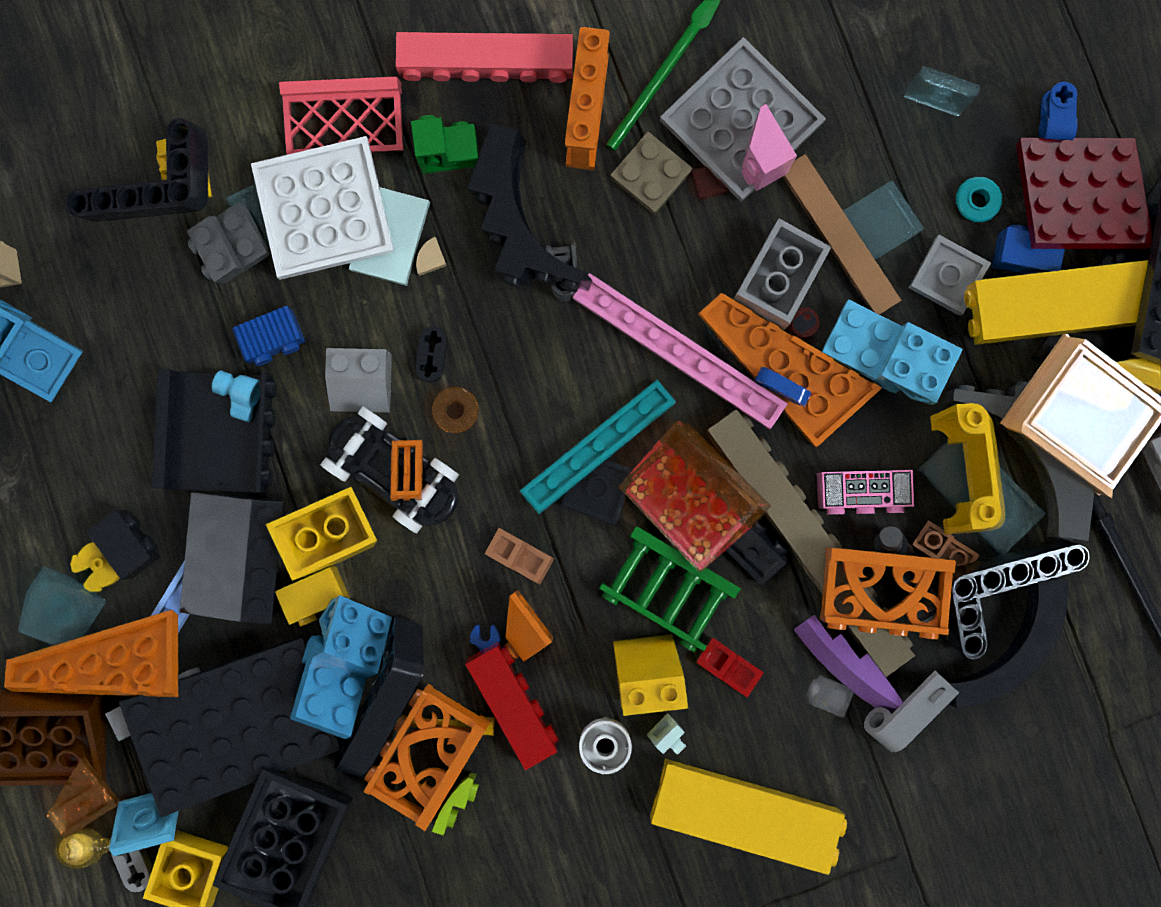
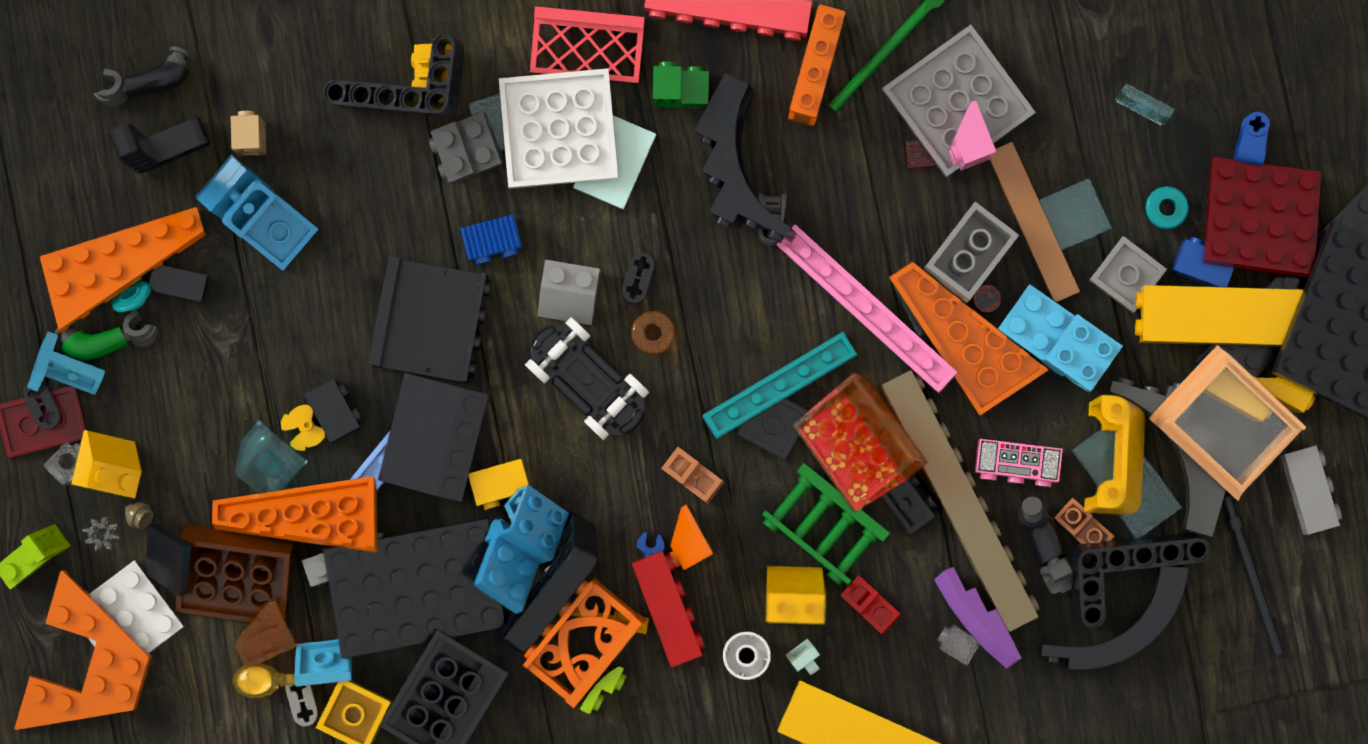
camera: 10 degrees right, 0 degrees up
medium azure piece [212,370,261,422] -> none
yellow slope [266,487,377,581] -> none
orange tile [390,440,423,501] -> none
tan tile [416,237,447,276] -> none
dark tan plate [610,132,693,215] -> none
blue beam [754,367,812,407] -> none
orange fence [820,547,956,639] -> none
light grey door [864,671,959,752] -> none

